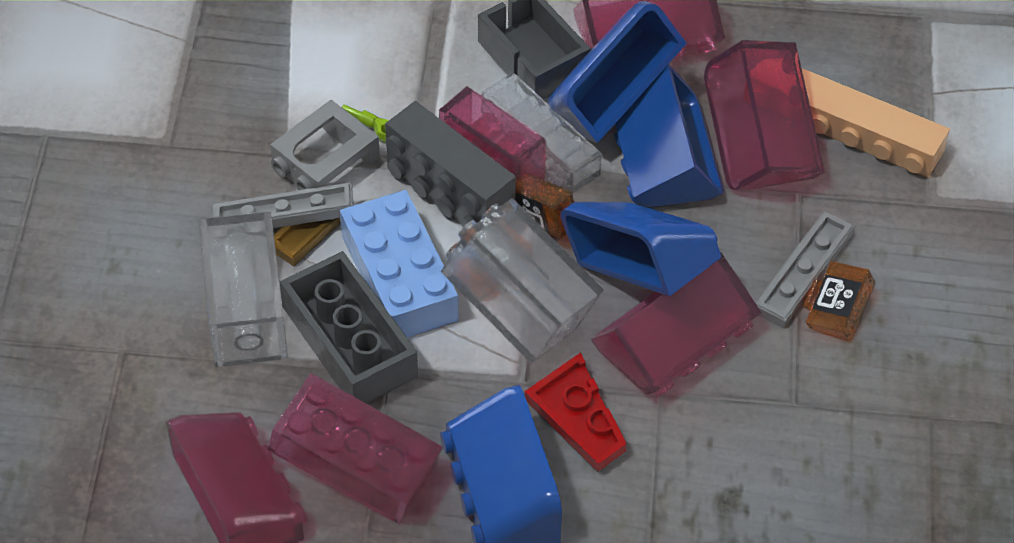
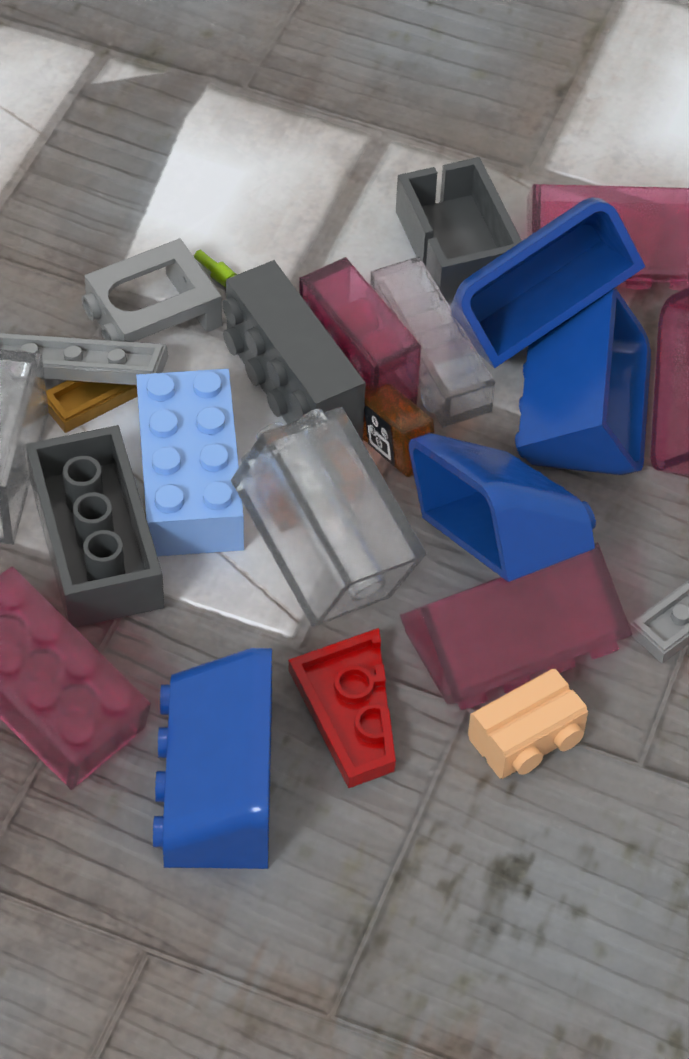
camera: 15 degrees right, 0 degrees up
none -> light nougat brick [468,668,588,779]

